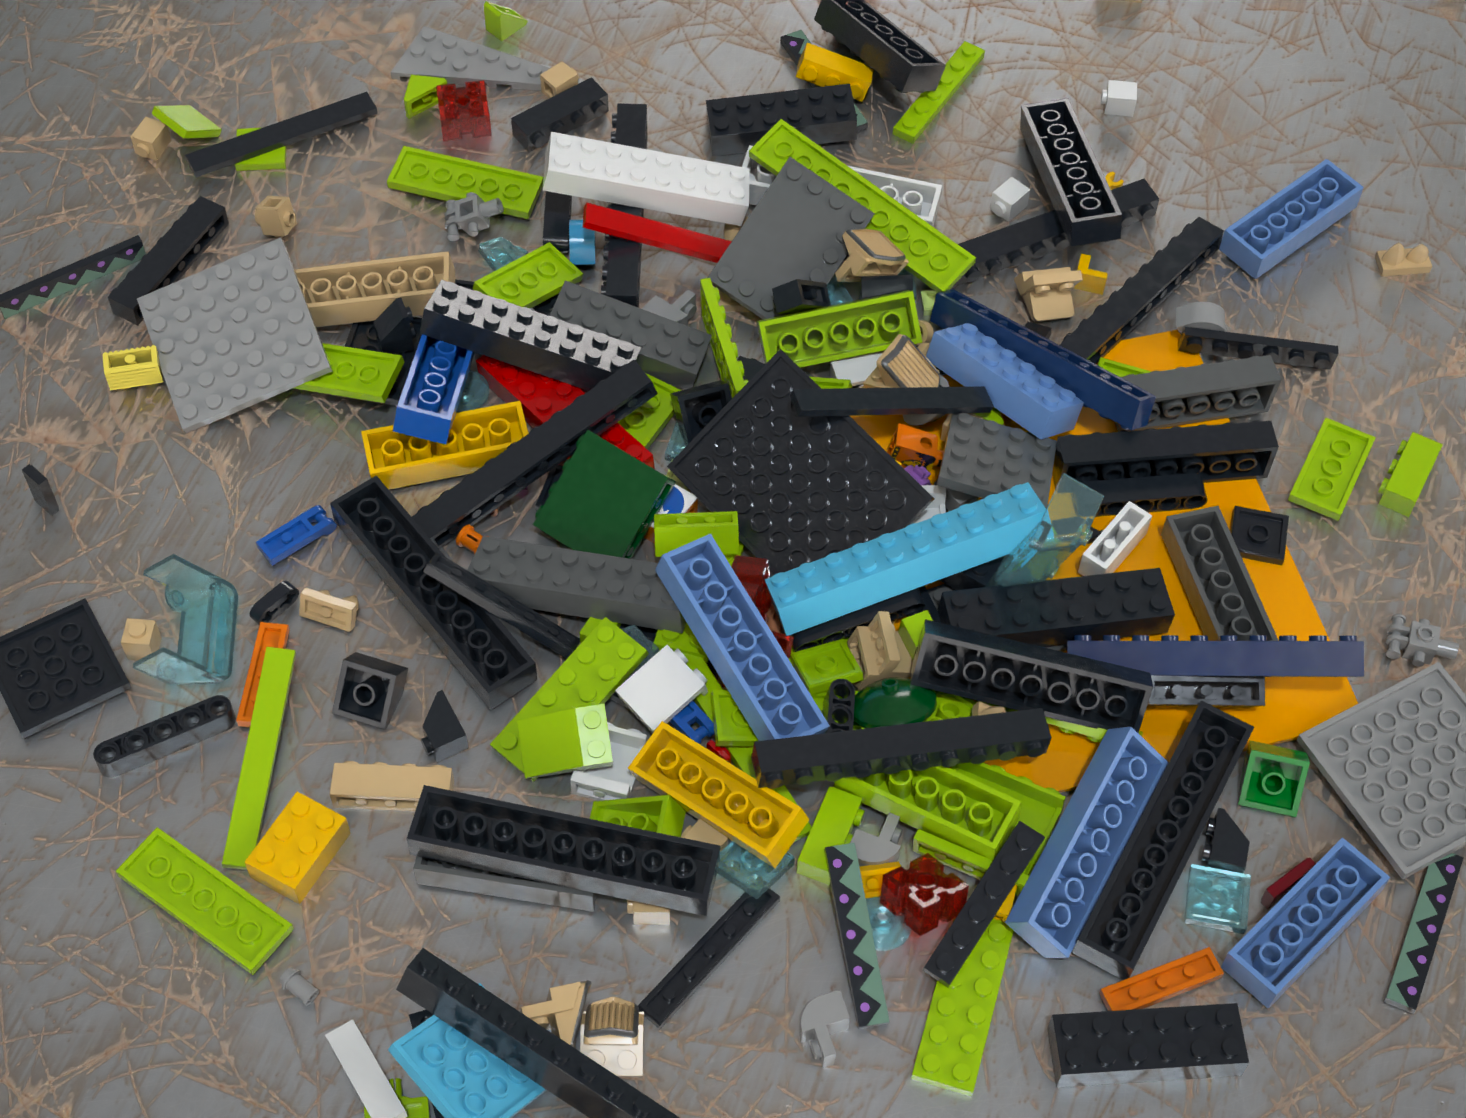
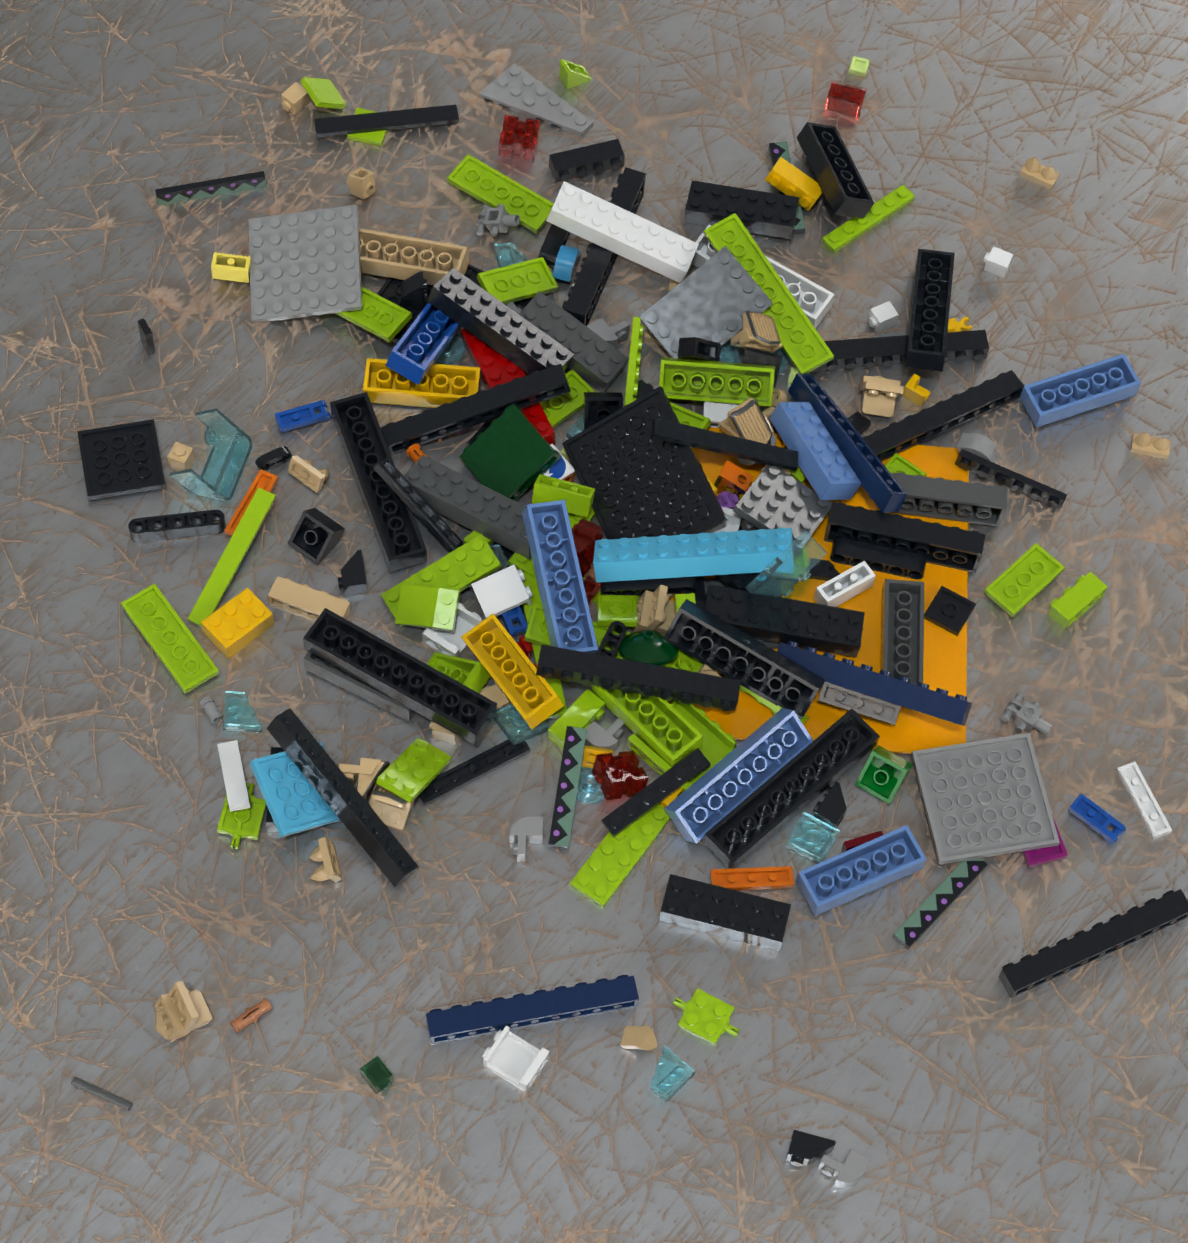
camera: 15 degrees right, 5 degrees up
black brick [108,196,229,326] -> none
lime slope [404,75,449,119] -> none
tan brick [540,61,579,98] -> none
red tile [583,202,732,263] -> none
none -> clear light blue wing [223,691,263,733]
none -> lime plate [376,737,452,803]

